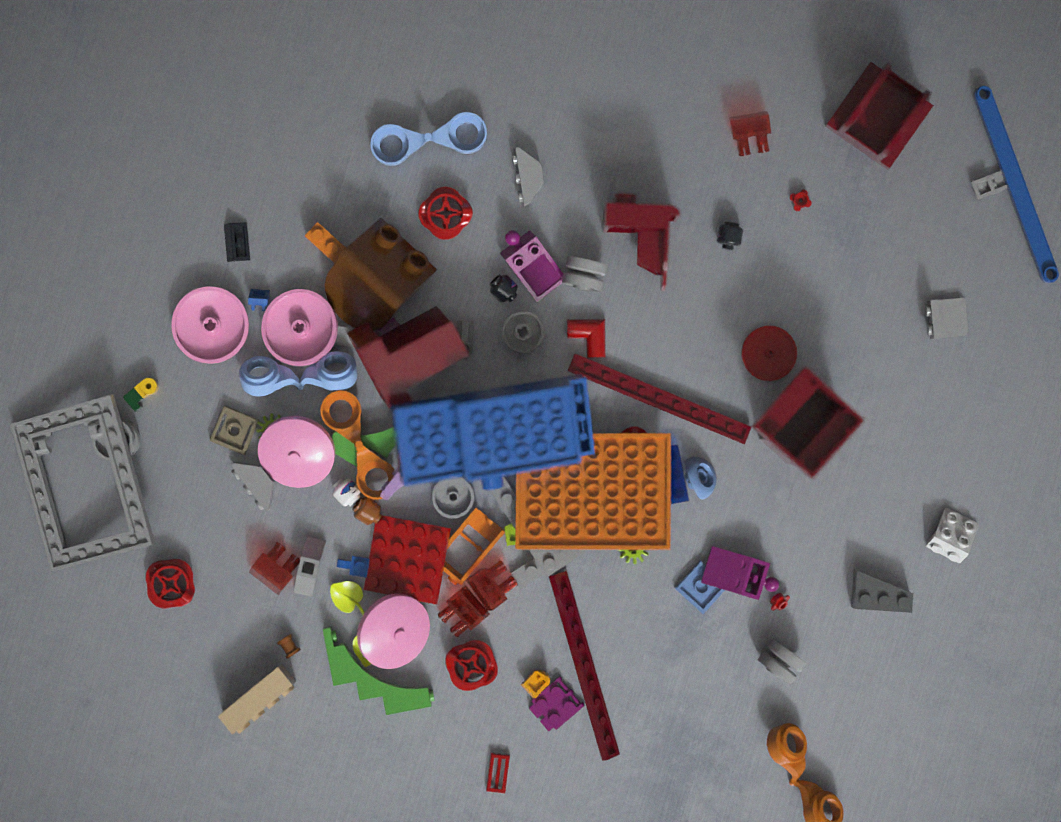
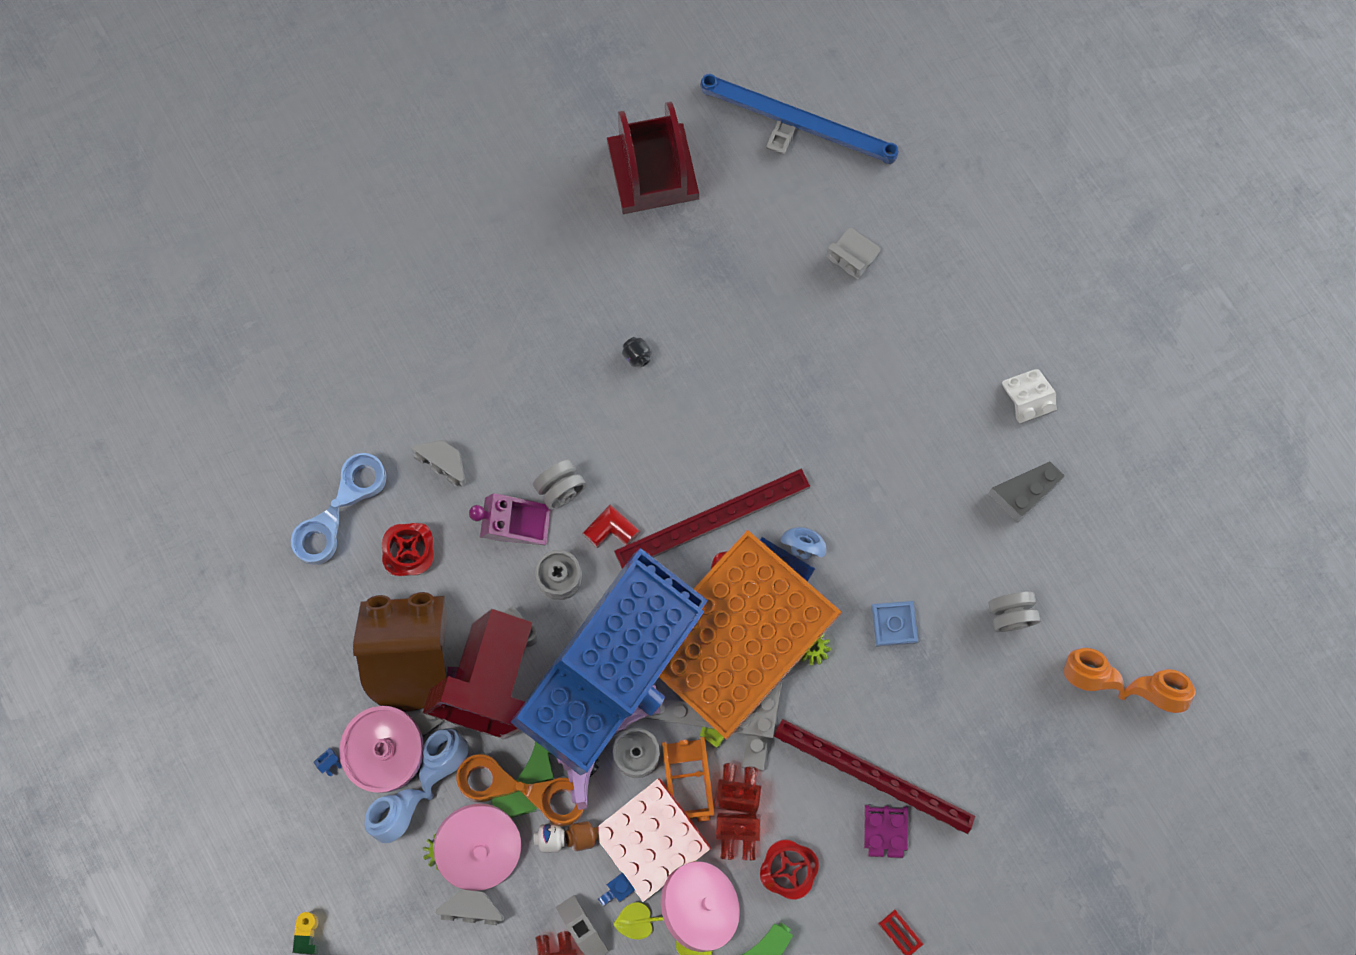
camera: 45 degrees left, 15 degrees down
bright pink dish [171,287,249,364] -> none
dark tan piece [209,405,260,455] -> none
black slope [224,222,250,262] -> none
orange arch [305,222,346,263] -> none
black head [489,274,518,303] -> none
light orange plate [520,669,550,698] -> none
dark red plate [603,193,681,291] -> none
magenta slope [701,546,779,600] -> none
clear red brick [729,111,772,156] -> none
red piece [741,326,797,381] -> none
dark red piece [751,367,865,479] -> none
red plate [770,593,790,611] -> none
red plate [790,189,812,211] -> none

